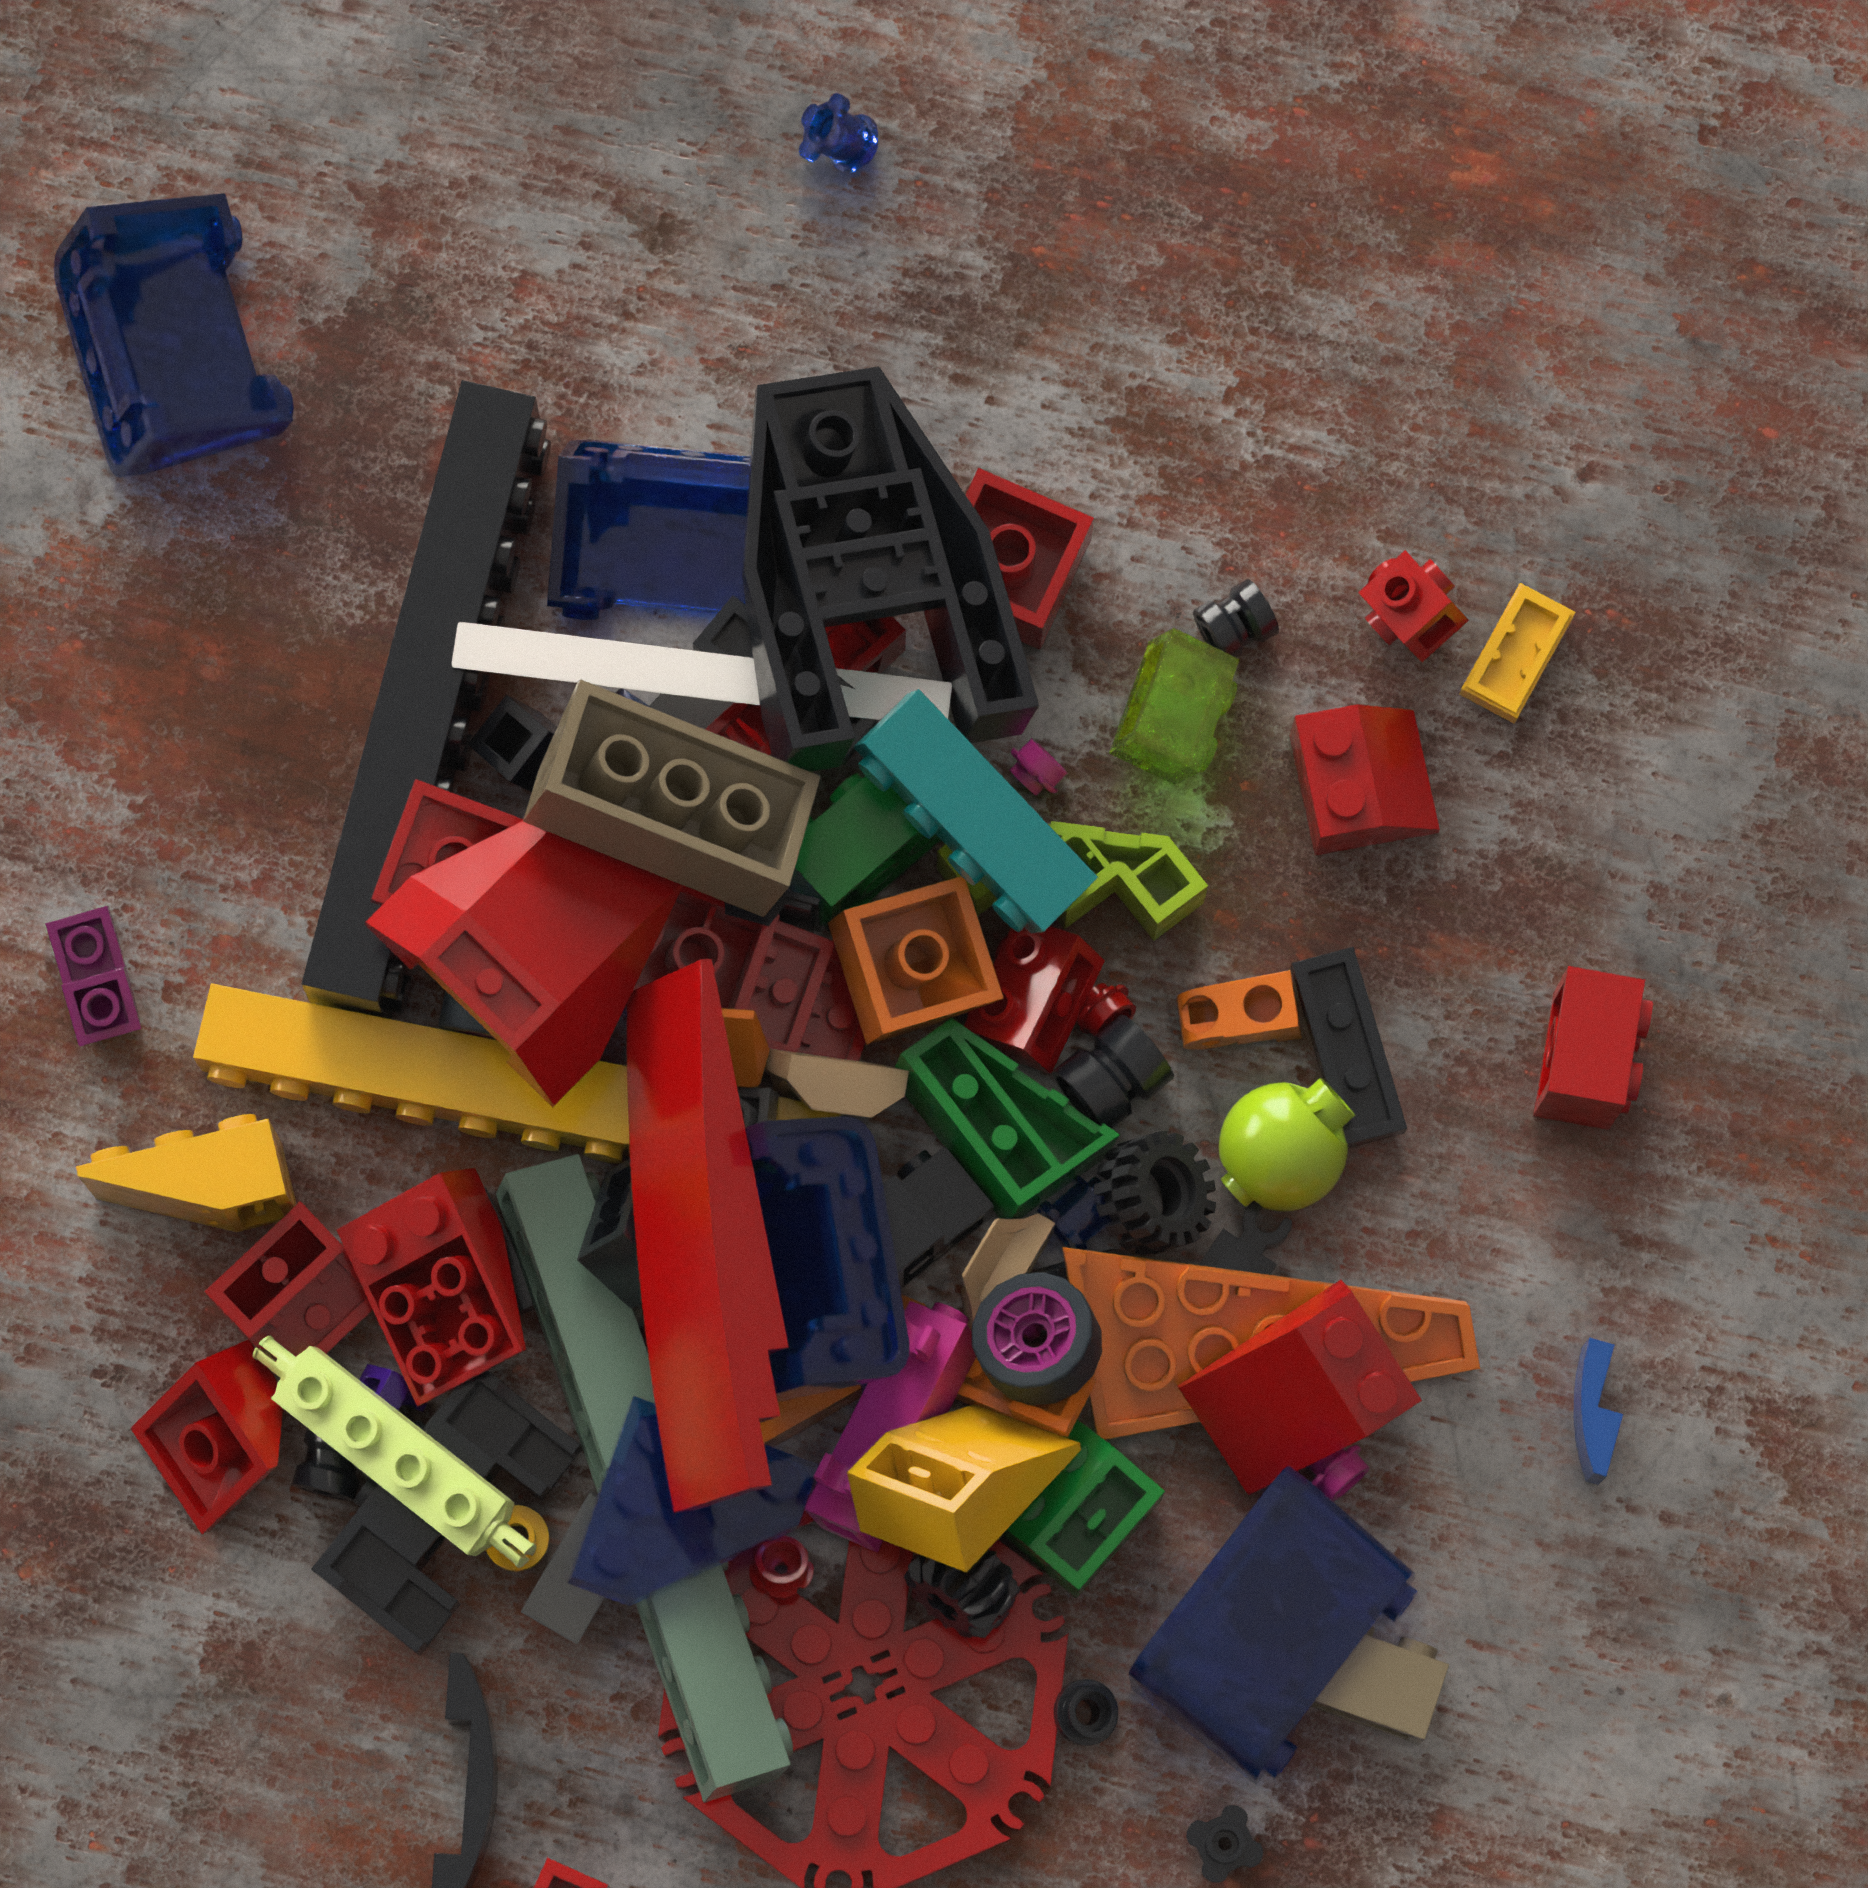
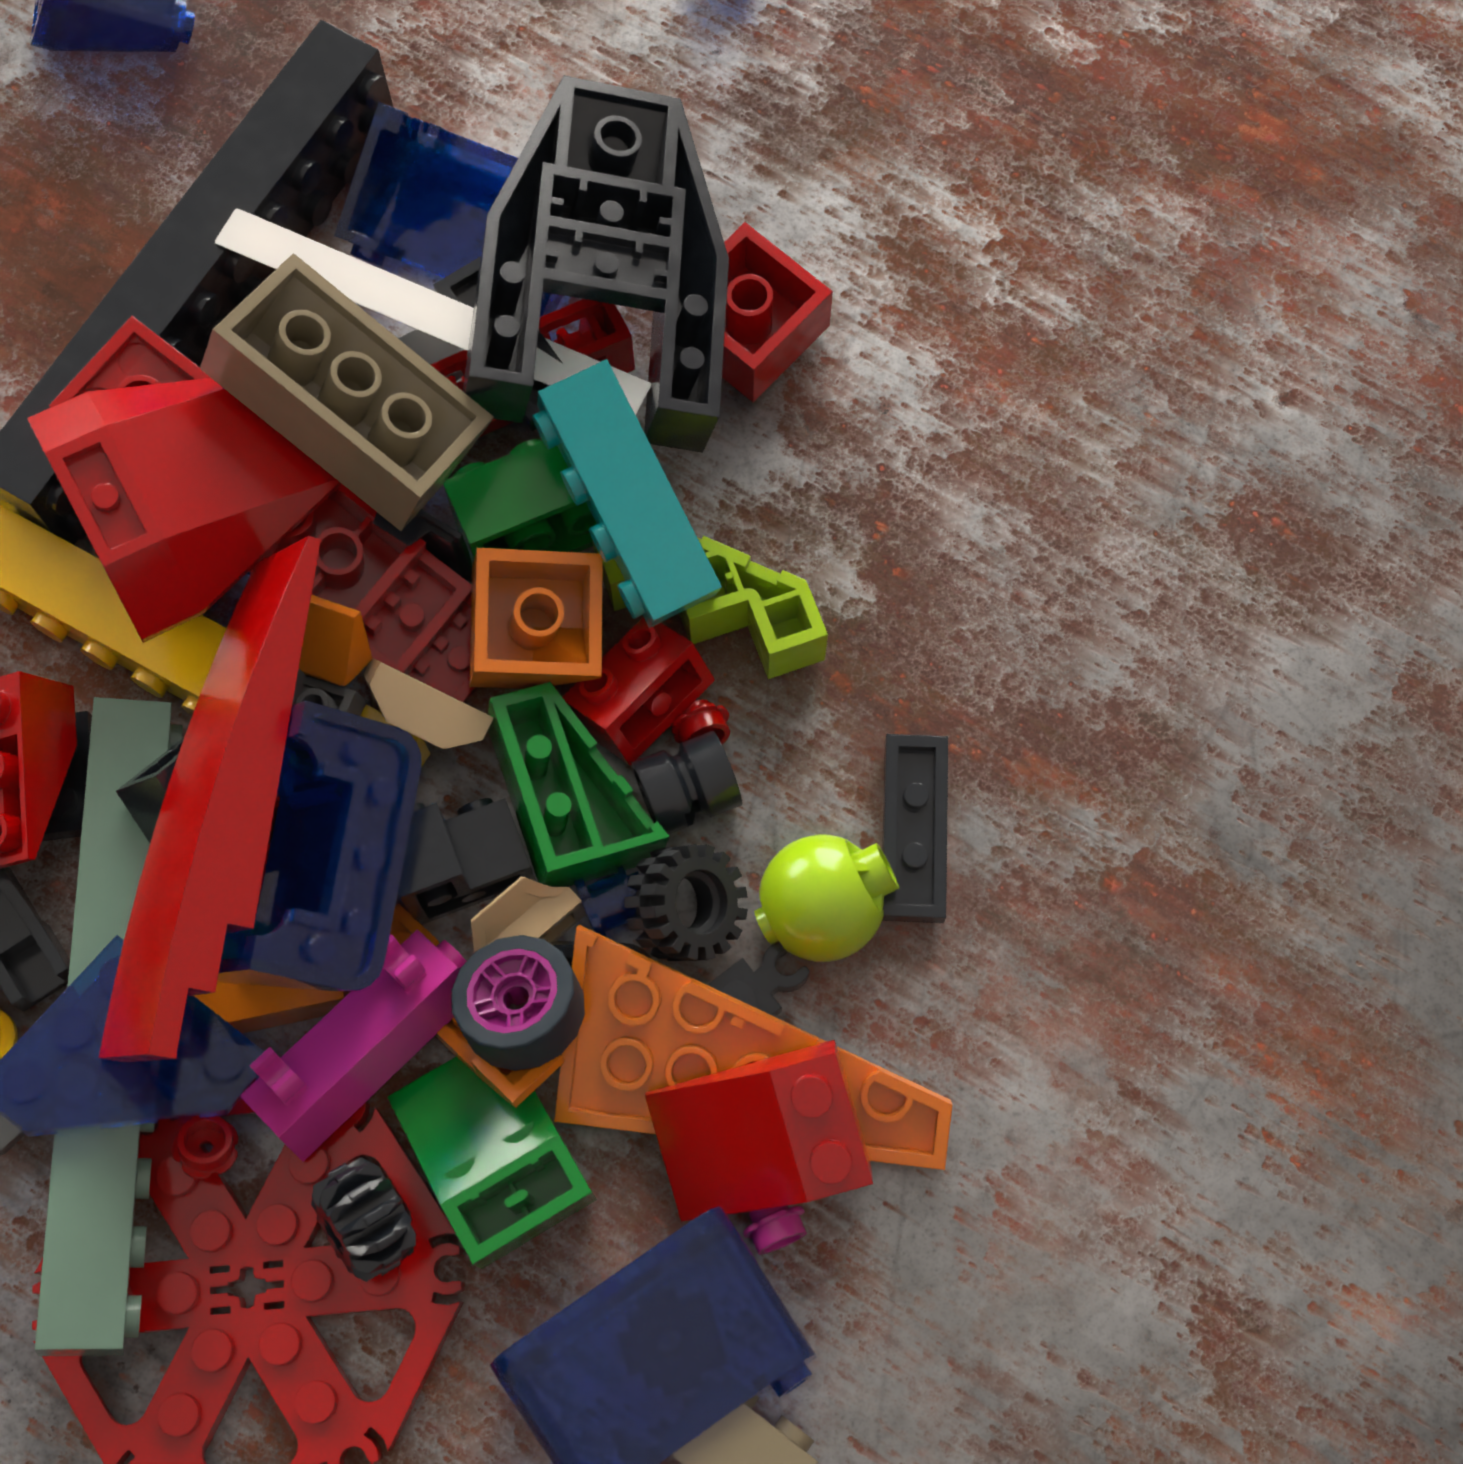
camera: 20 degrees right, 5 degrees down
yellow slope [847,1404,1081,1572] -> none
dark pink plate [1009,738,1067,796] -> none
black plate [1054,1679,1118,1746] -> none
clear neon green brick [1109,628,1240,785] -> none
orange leg [1176,970,1302,1050] -> none
black wheel [1193,579,1280,664] -> none
red slope [1289,704,1440,856] -> none
red brick [1358,550,1469,662] -> none
yellow plate [1459,583,1576,724] -> none
red brick [1533,966,1653,1130] -> none
blue slope [1573,1337,1623,1485] -> none

